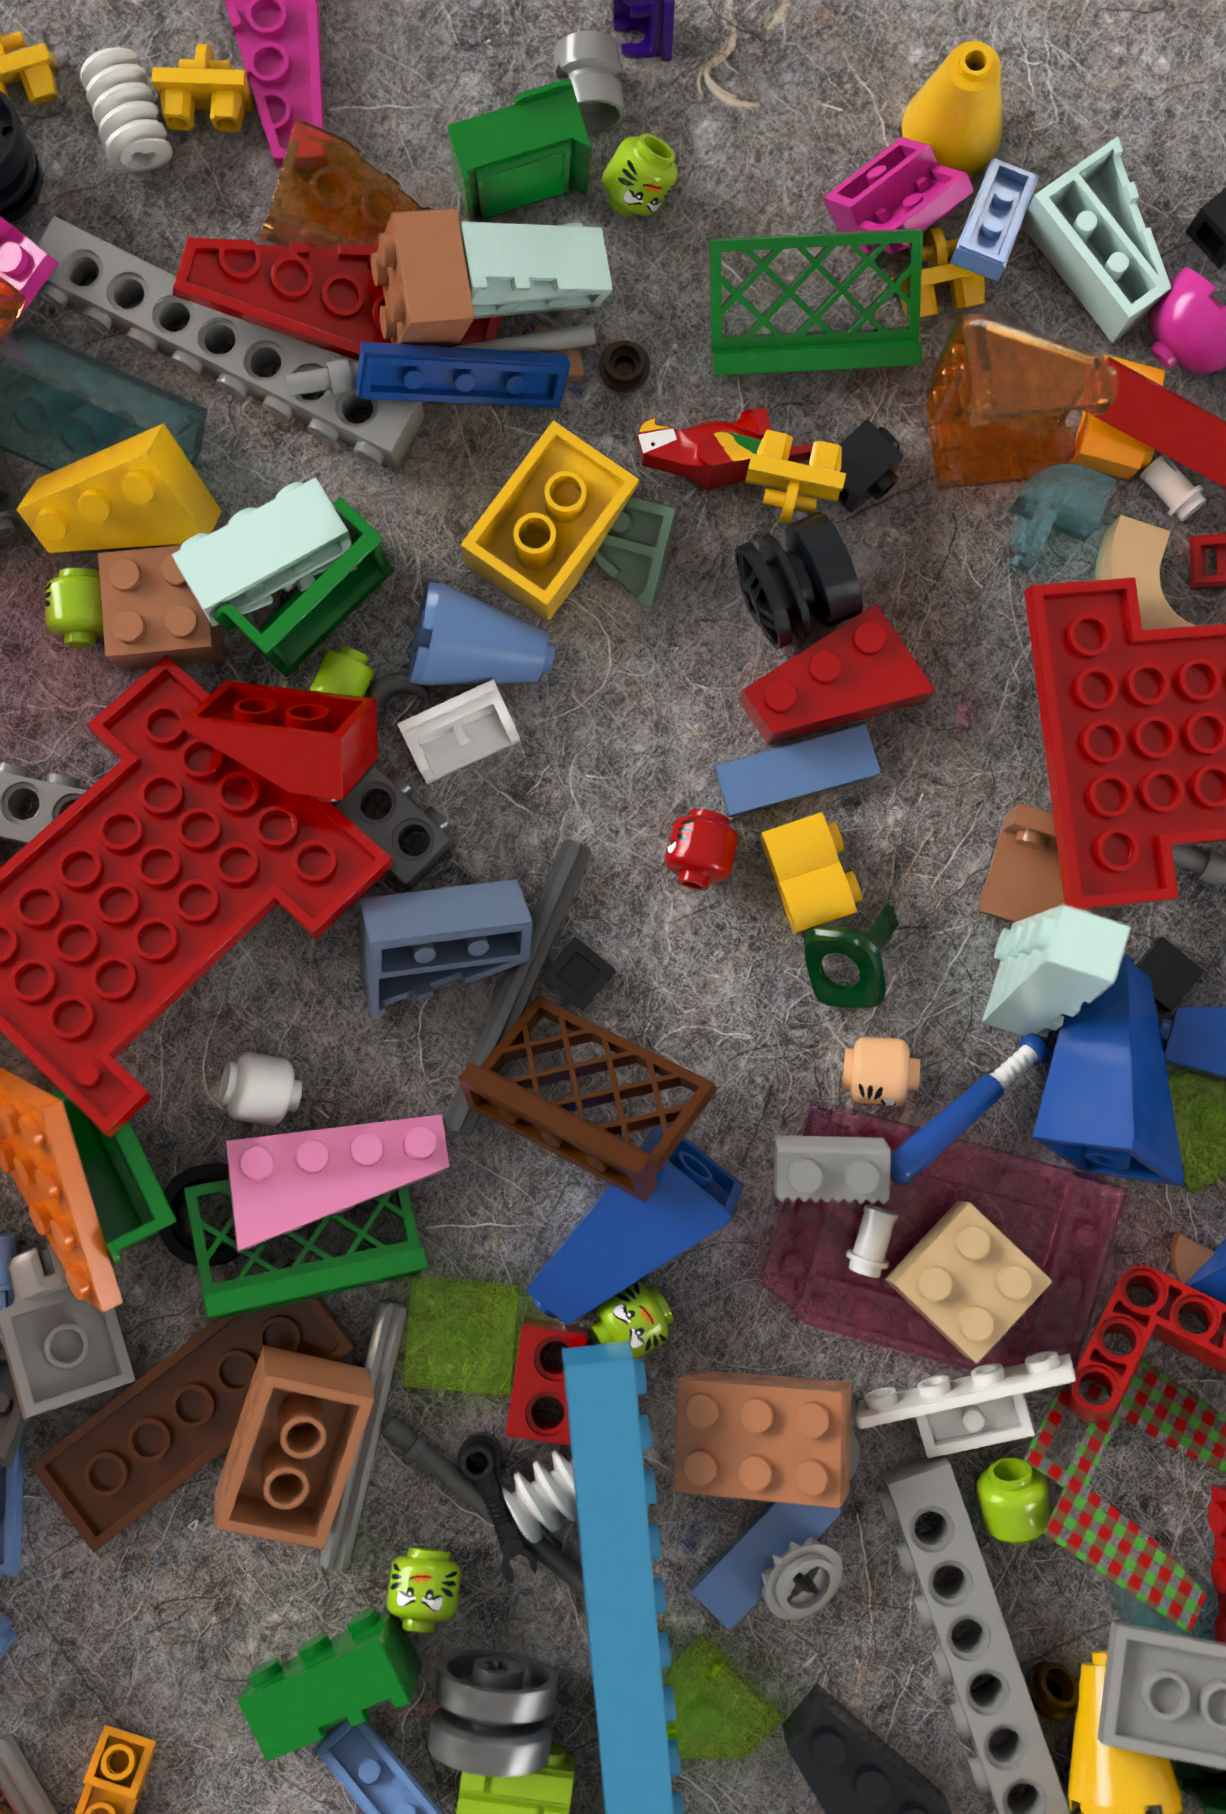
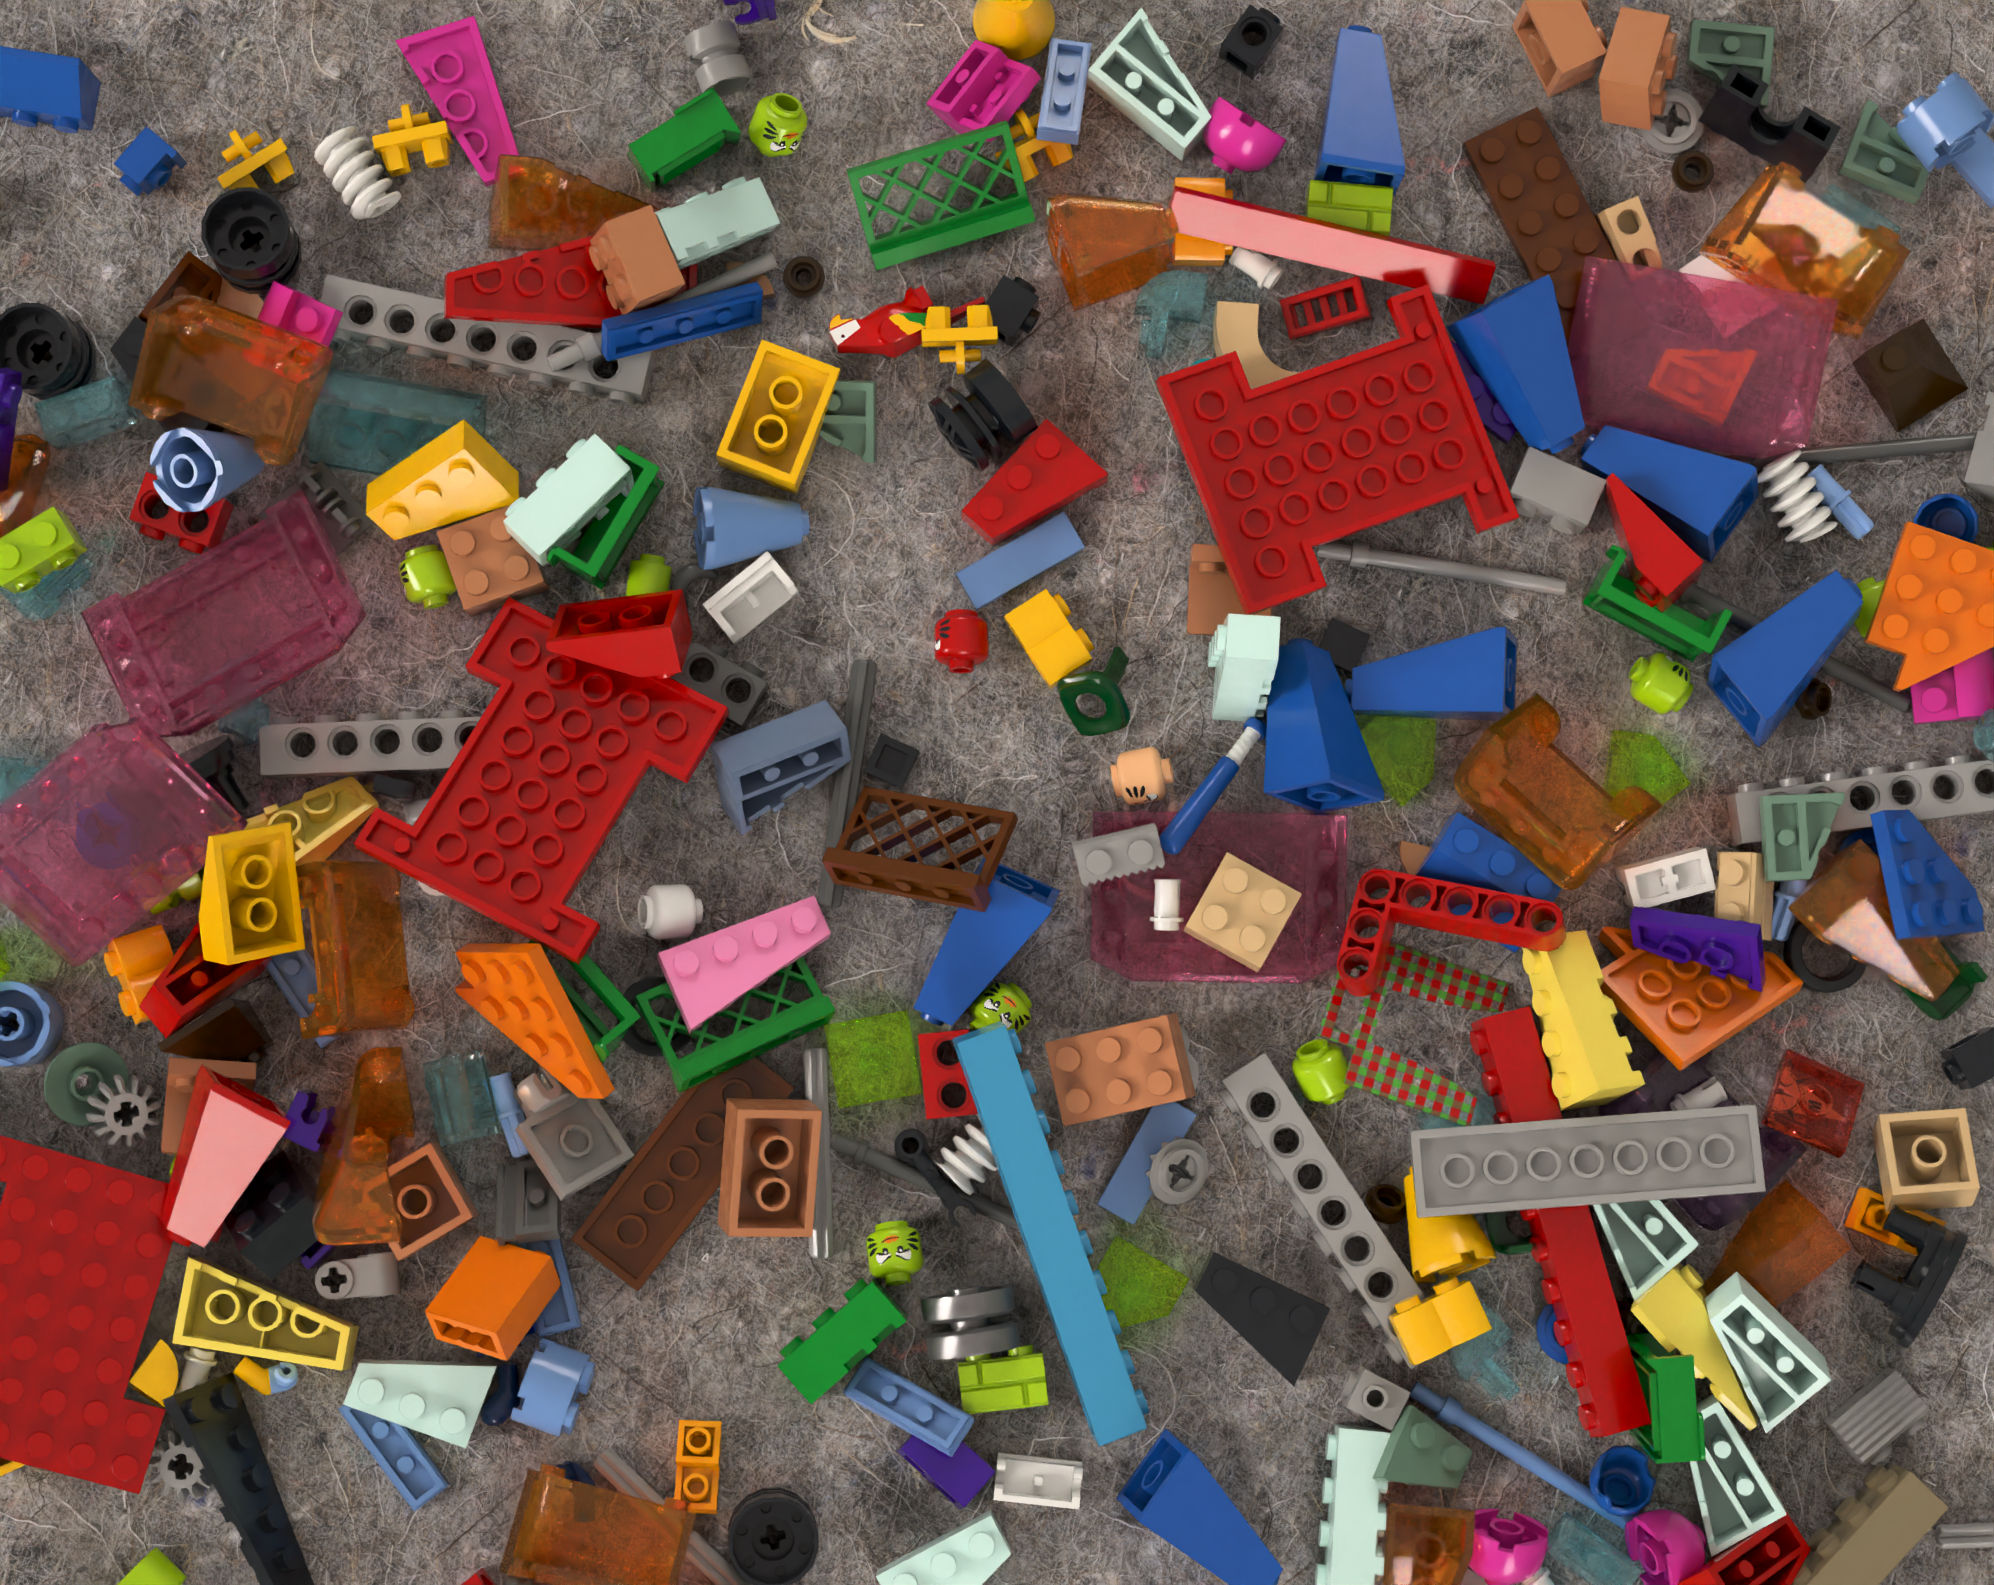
camera: 20 degrees left, 0 degrees up
white bracket [855,1351,1076,1459] -> none

